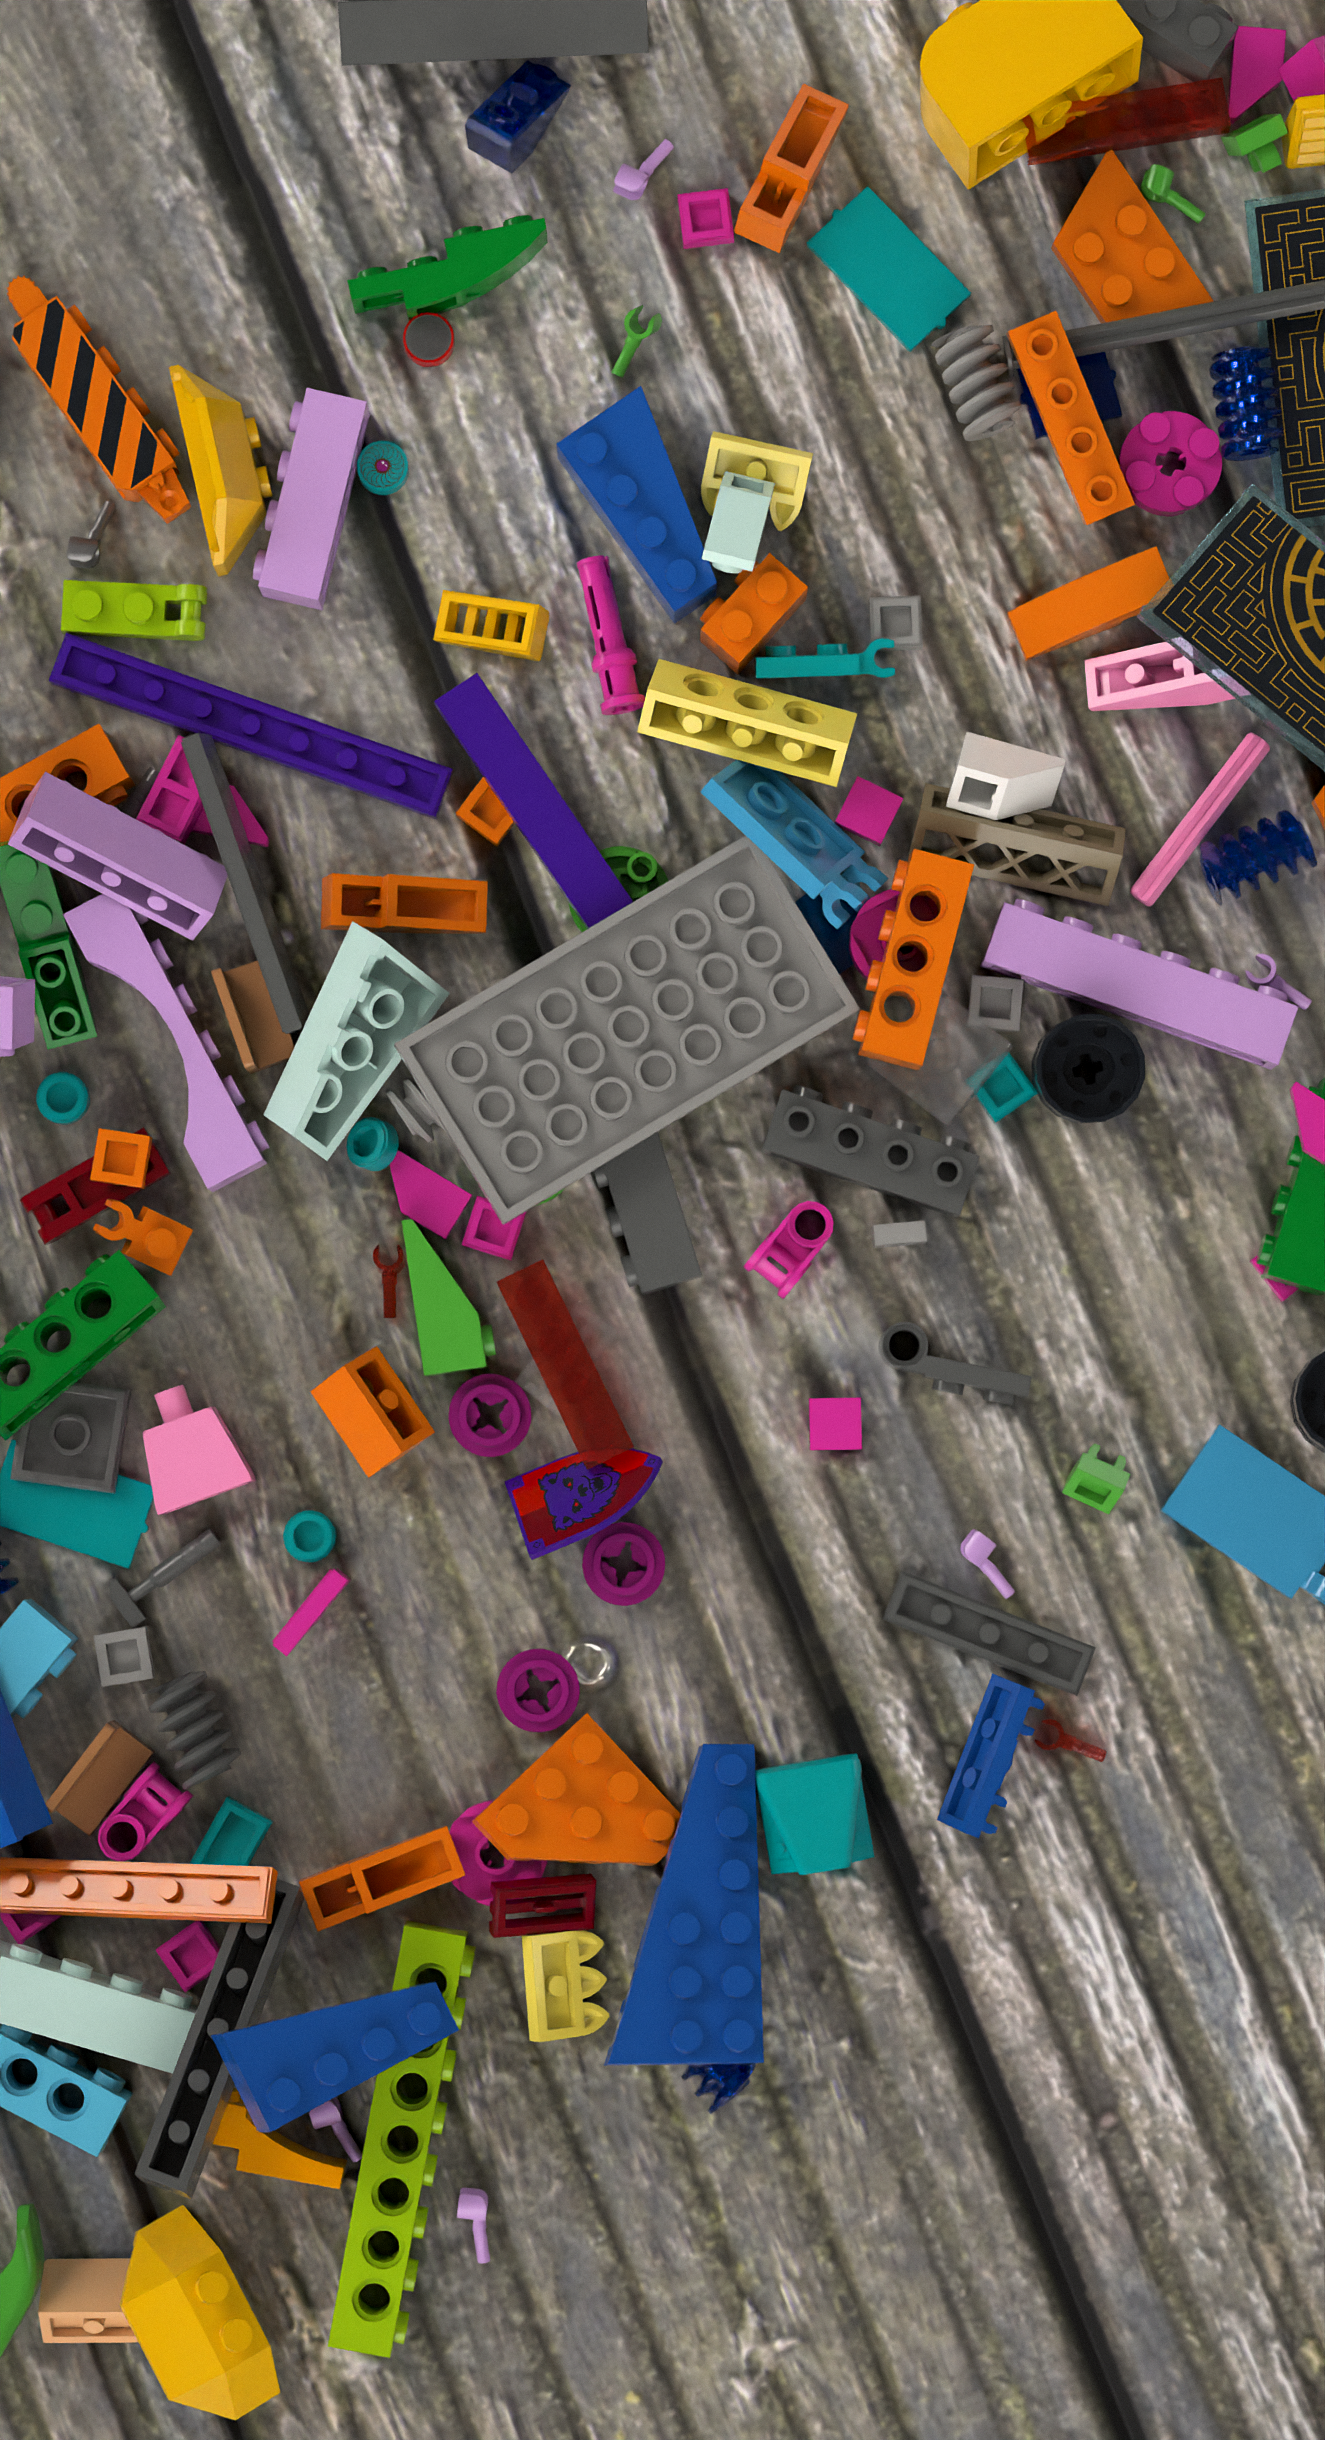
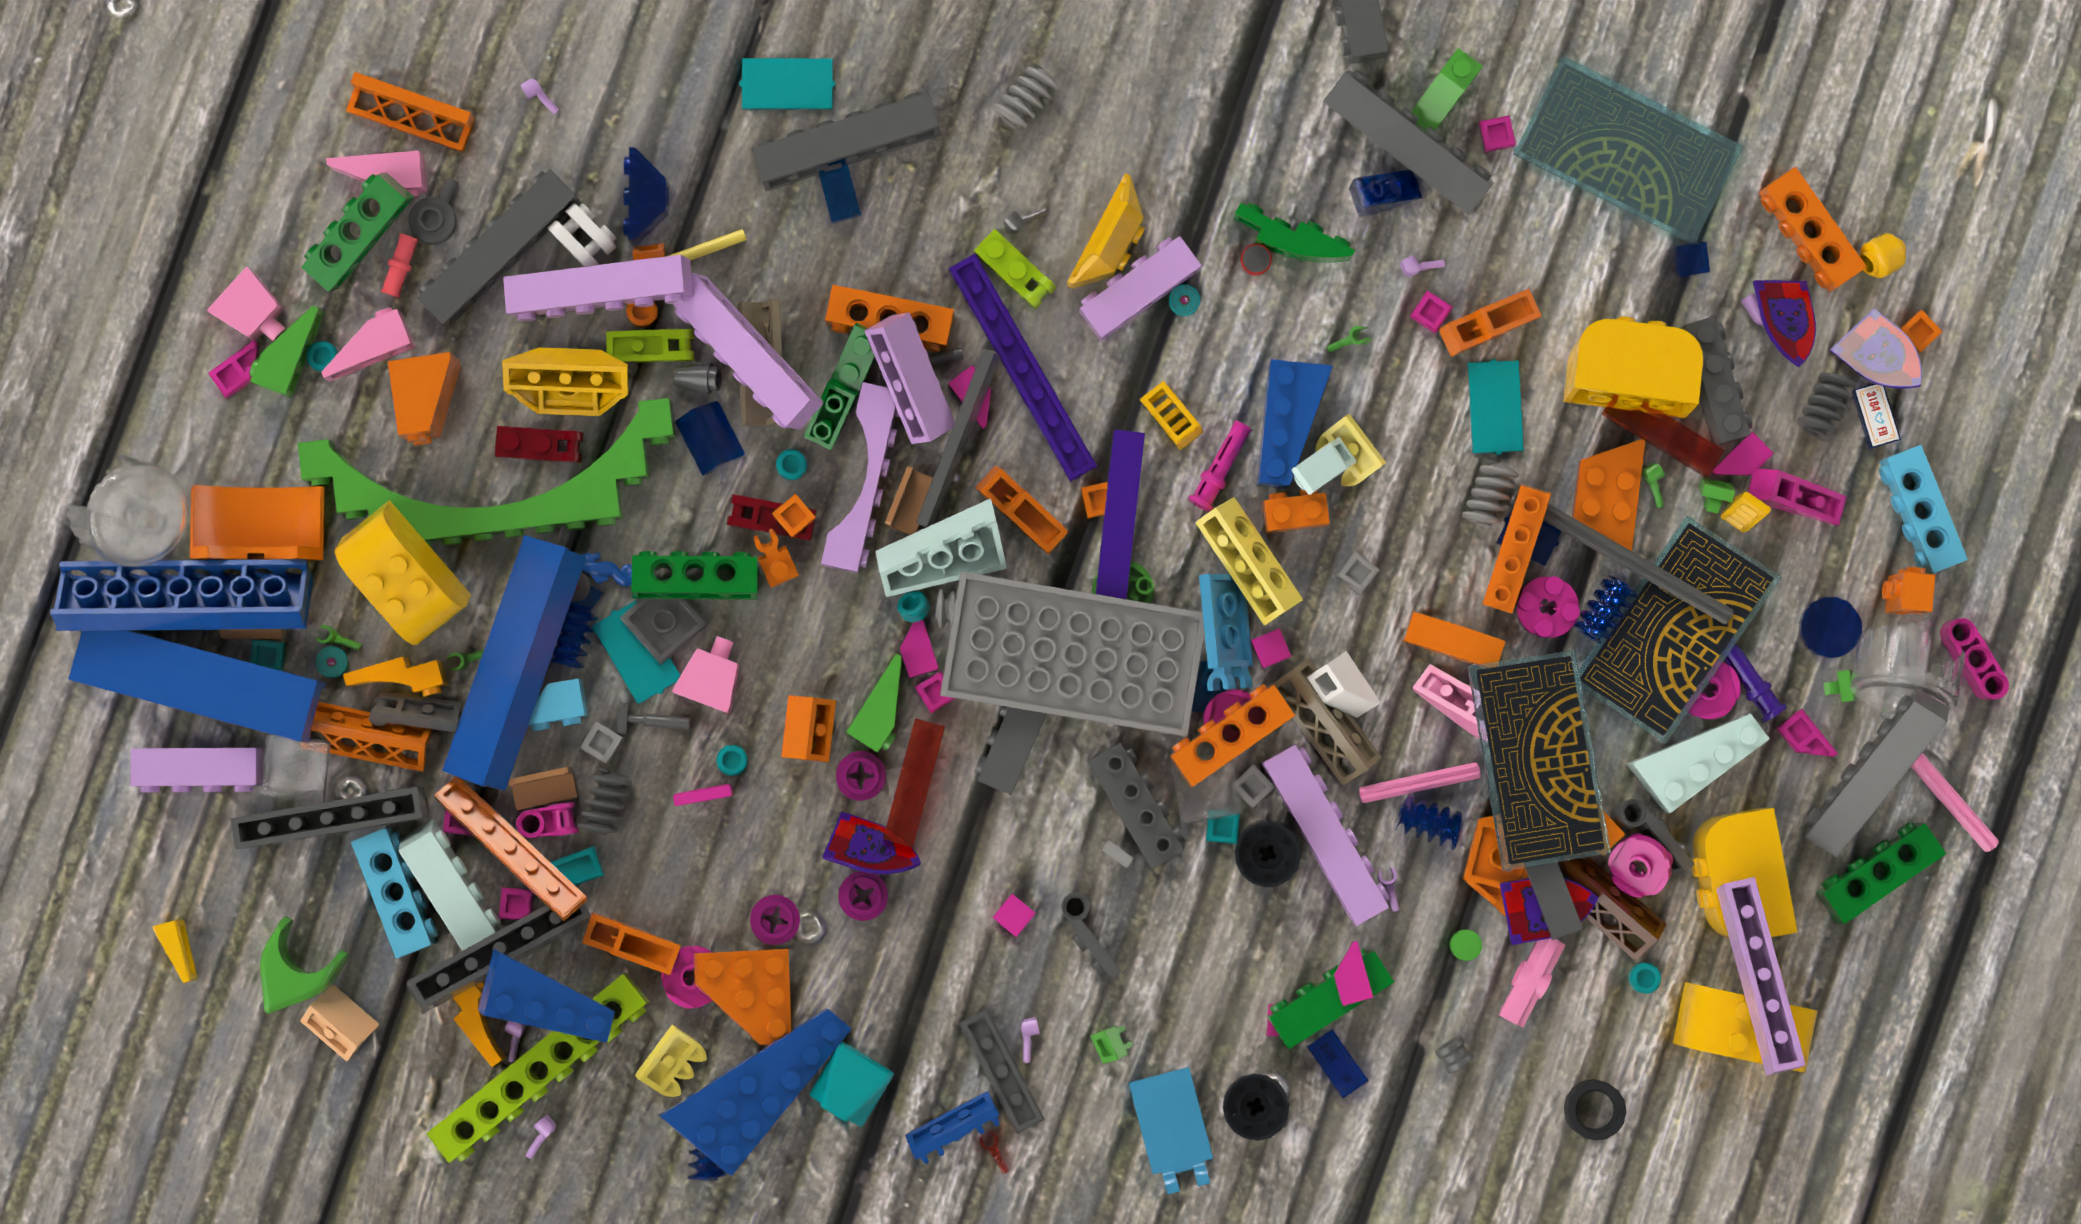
camera: 35 degrees right, 0 degrees up
orange hinge [6,275,192,524] -> none
yellow wedge [120,2205,281,2420] -> none
dark pink tile [136,735,203,845] -> none
clear red hand [373,1244,405,1318] -> none
dark red tile [489,1873,596,1938] -> none
dark pink piece [743,1201,834,1299] -> none
teal plate [754,638,895,679] -> none

